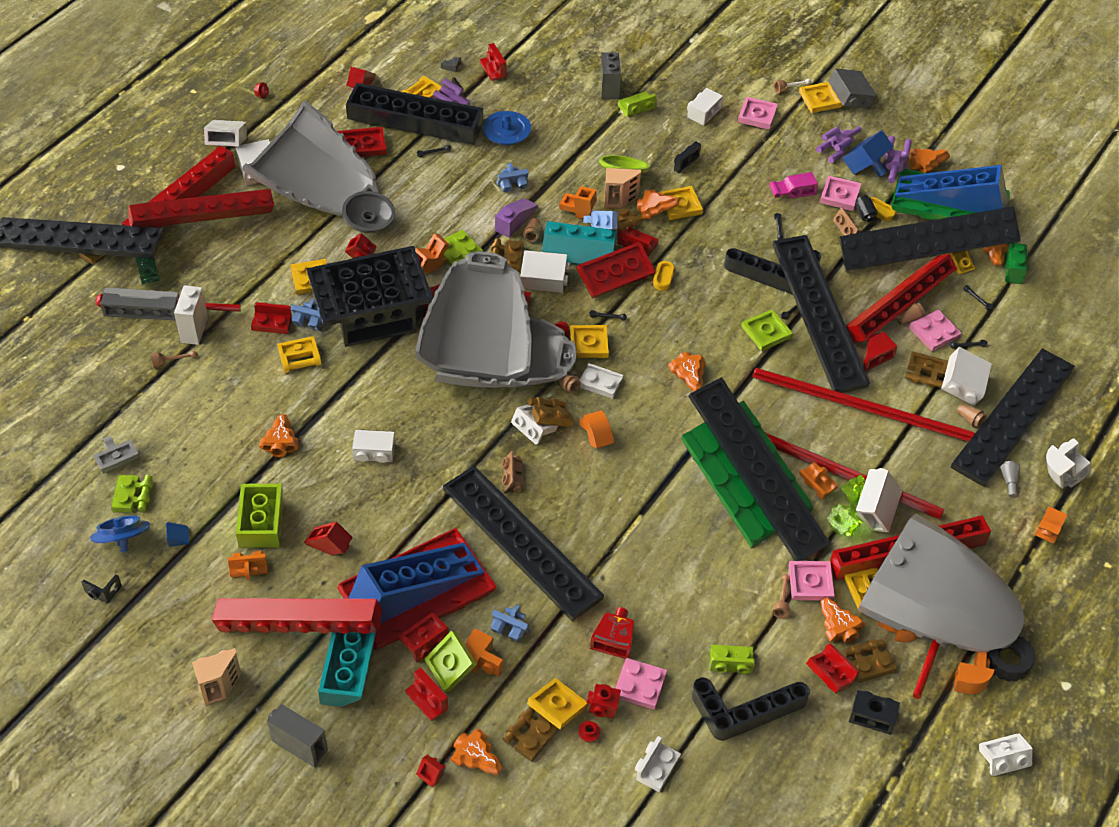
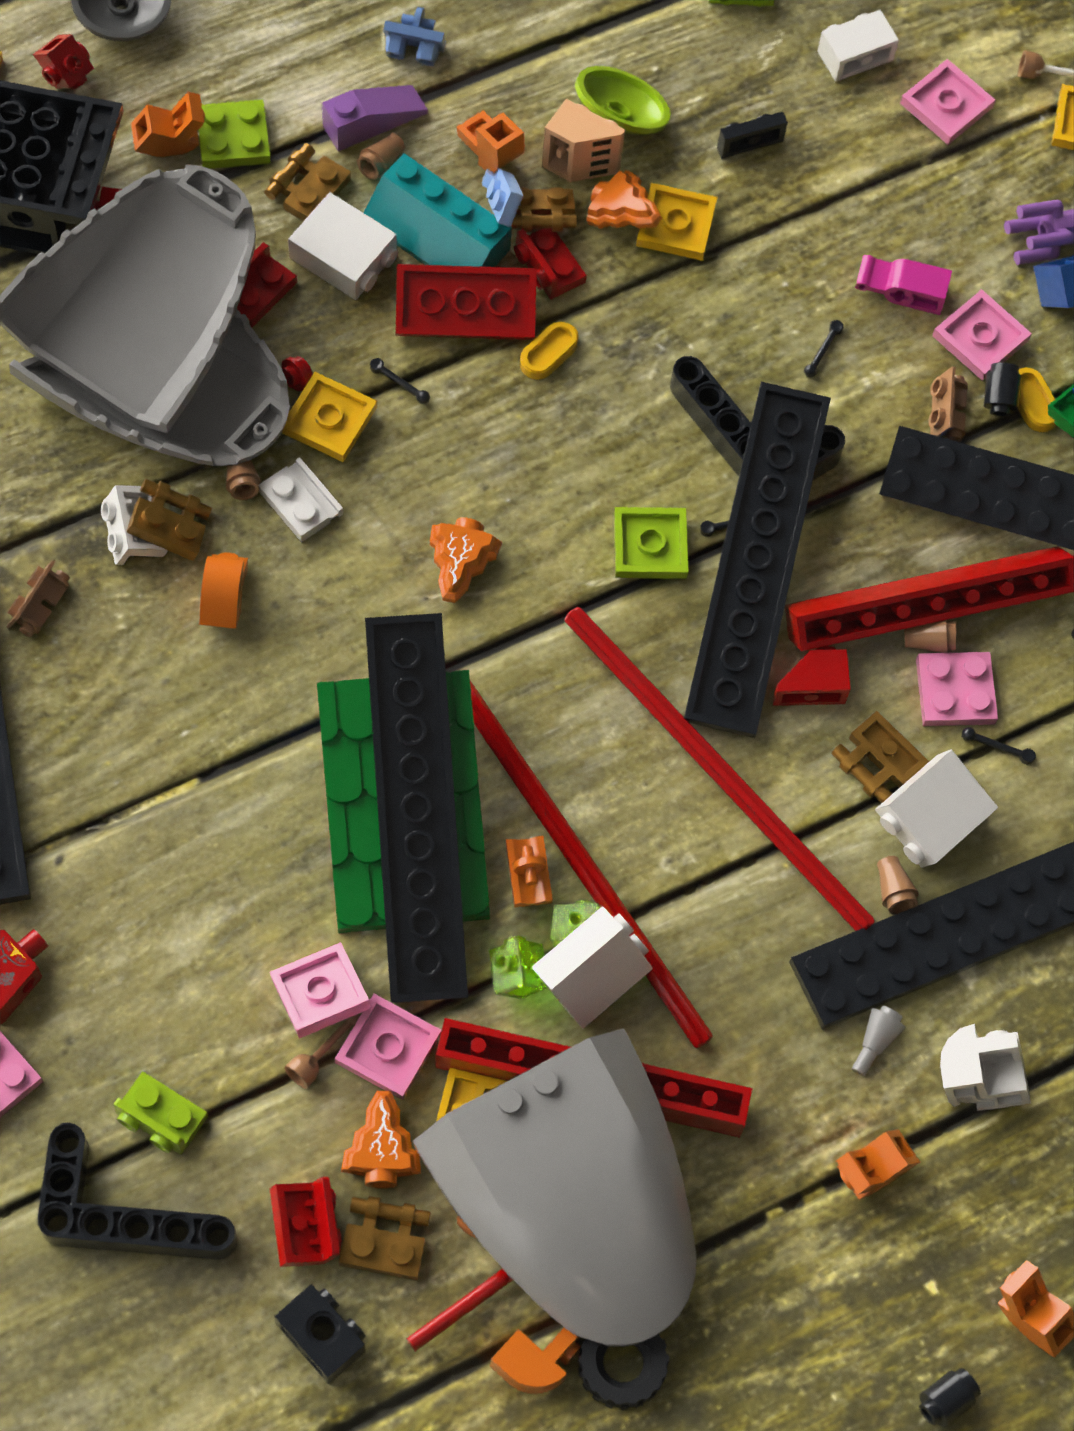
camera: 25 degrees right, 15 degrees up
none -> bright pink plate [270,943,371,1039]

